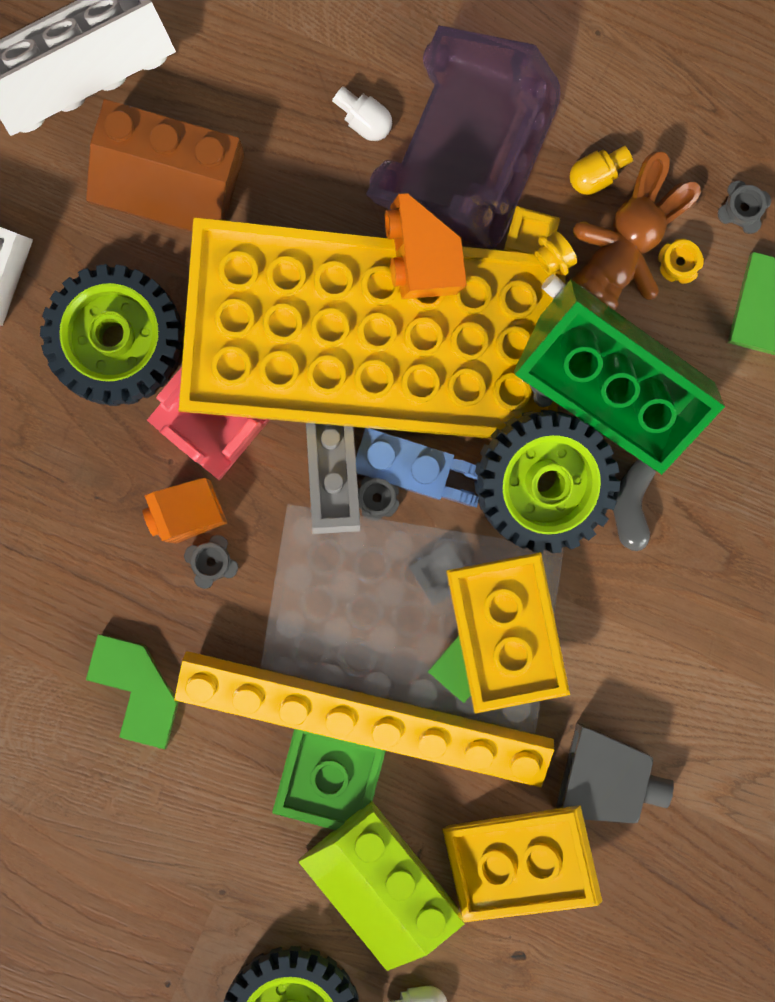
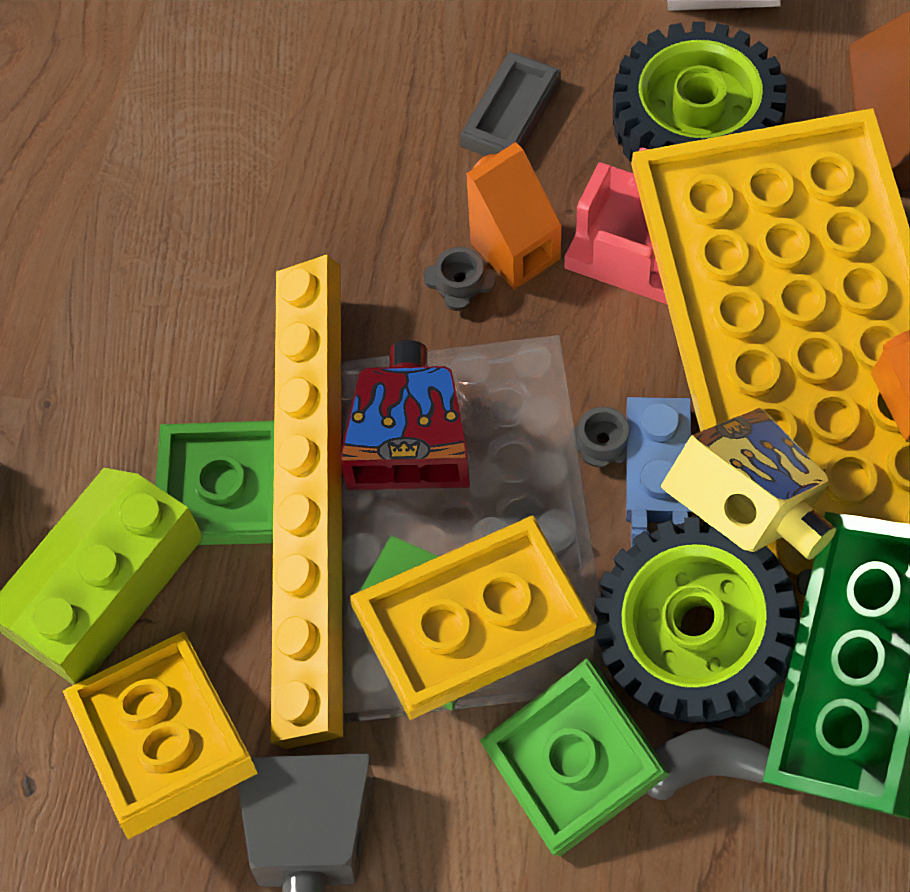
camera: 80 degrees right, 25 degrees down
bright green tile [86,634,179,749] -> none
light grey plate [306,423,360,534] -> none
none -> torso [341,340,470,490]
none -> dark grey tile [460,51,561,156]
none -> bright green tile [480,659,671,856]
none -> light yellow torso [660,407,836,560]

